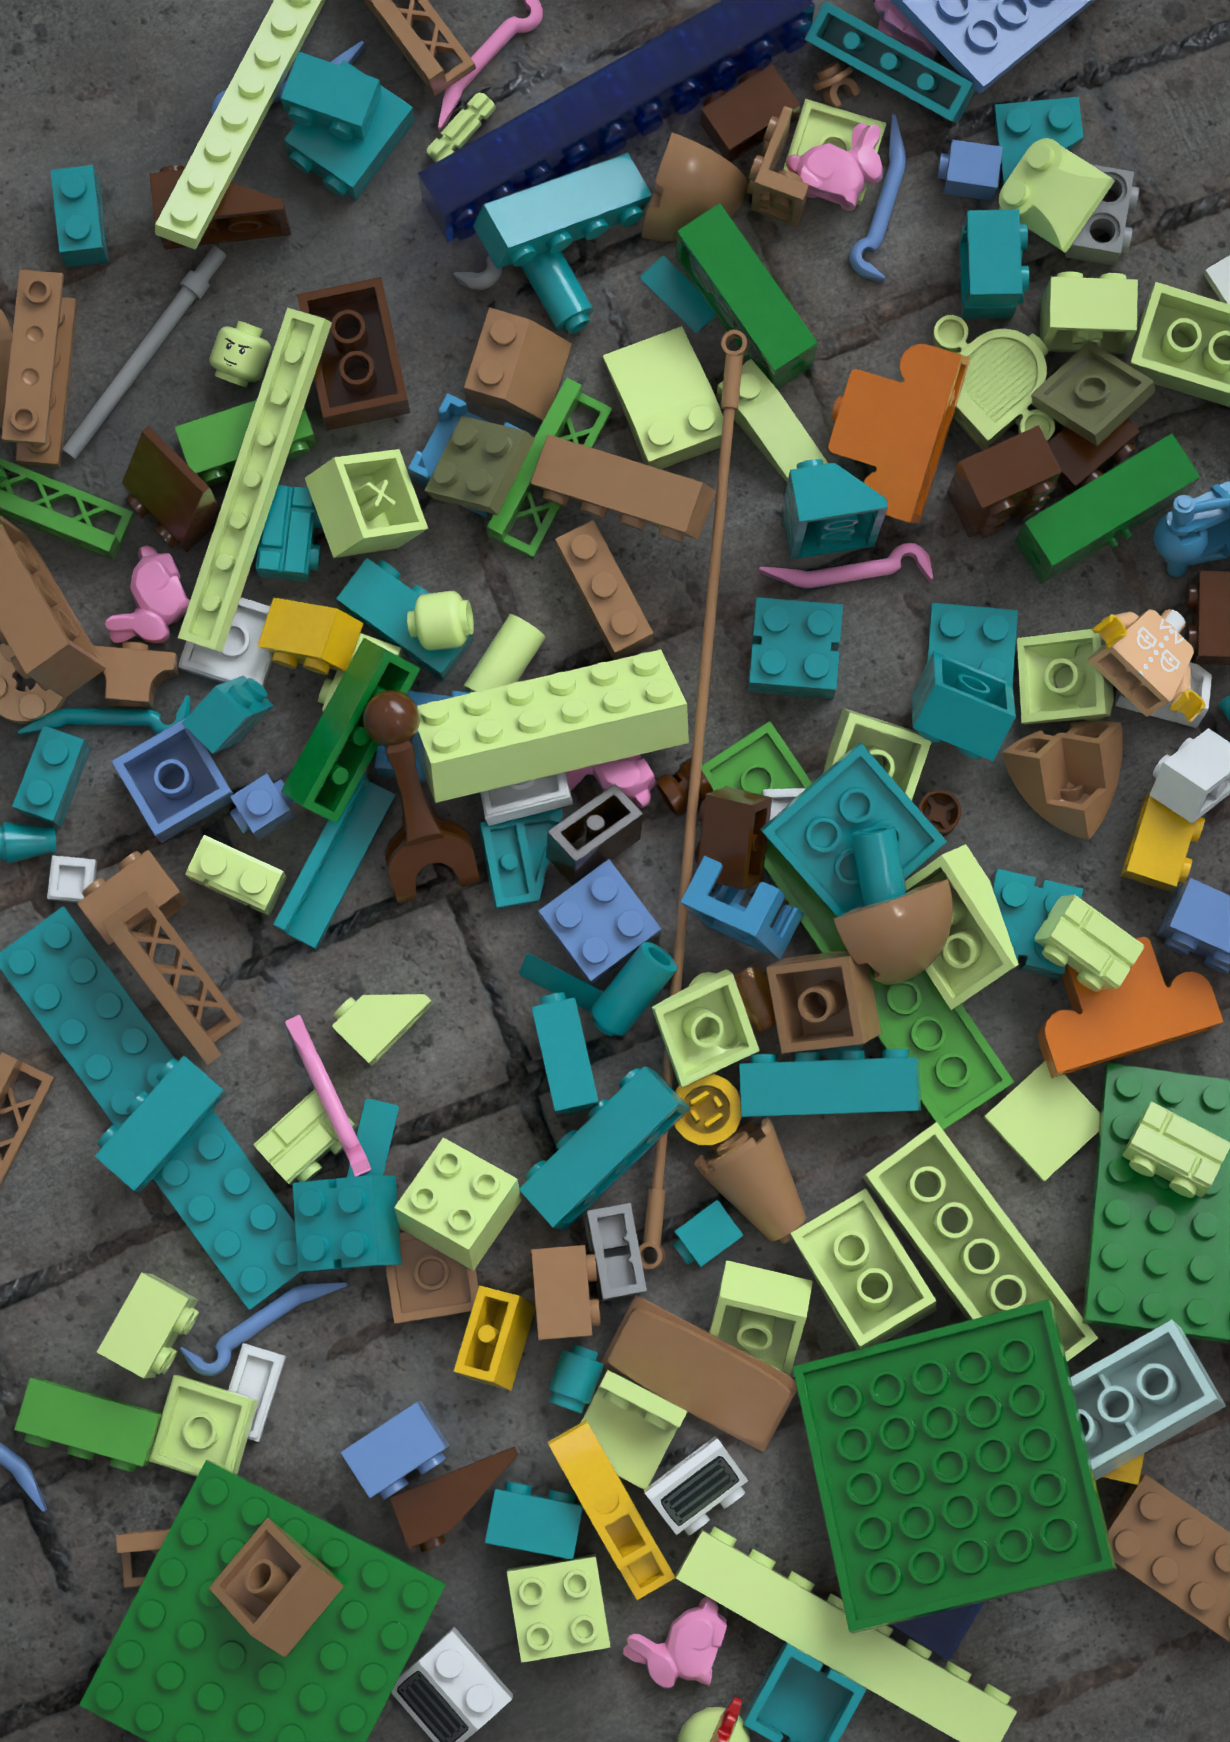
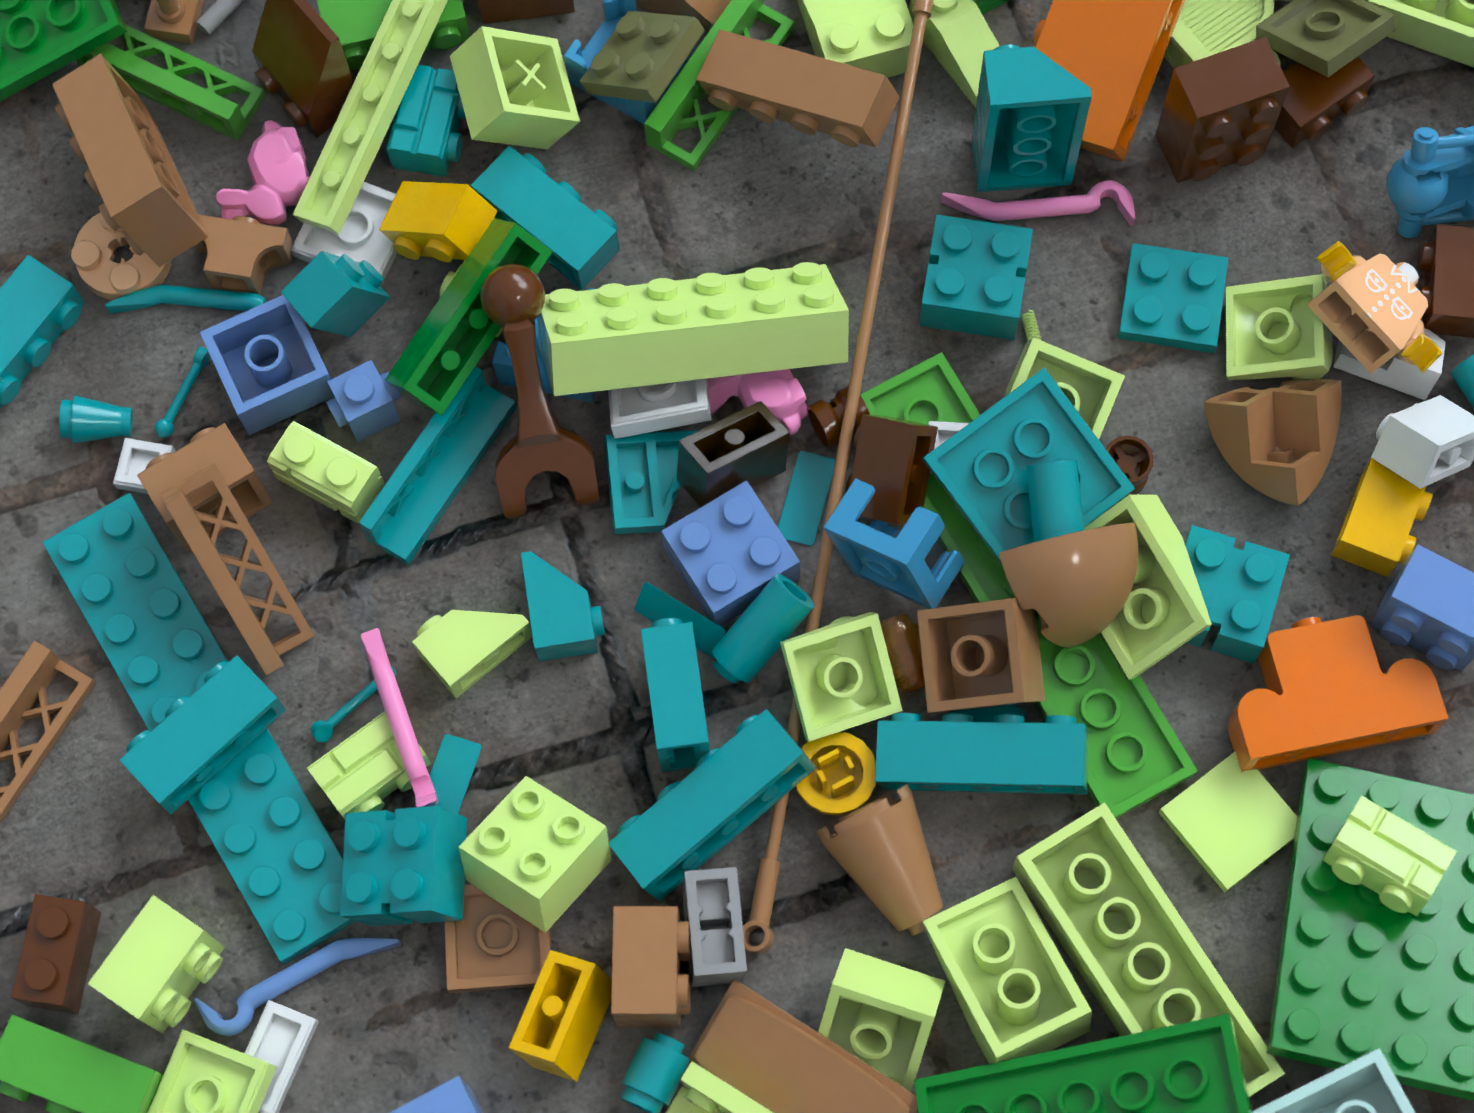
camera: 10 degrees right, 10 degrees down
teal brick [12,725,92,828] -> none
yellowish green head [407,591,474,651] -> none
yellowish green brick [463,614,546,693] -> none
medium nougat brick [555,519,654,660] -> none
teal brick [672,1200,744,1268] -> none
teal brick [912,651,1016,761] -> none
green brick [1015,433,1200,584] -> none
yellowish green brick [1034,895,1144,992] -> none
none -> reddish brown brick [11,894,101,1015]
none -> teal hinge [154,346,211,438]
none -> teal hinge [310,666,397,742]
none -> teal slope [521,551,605,662]
none -> teal sticker [778,451,836,546]
none -> yellowish green leg [1021,309,1042,342]

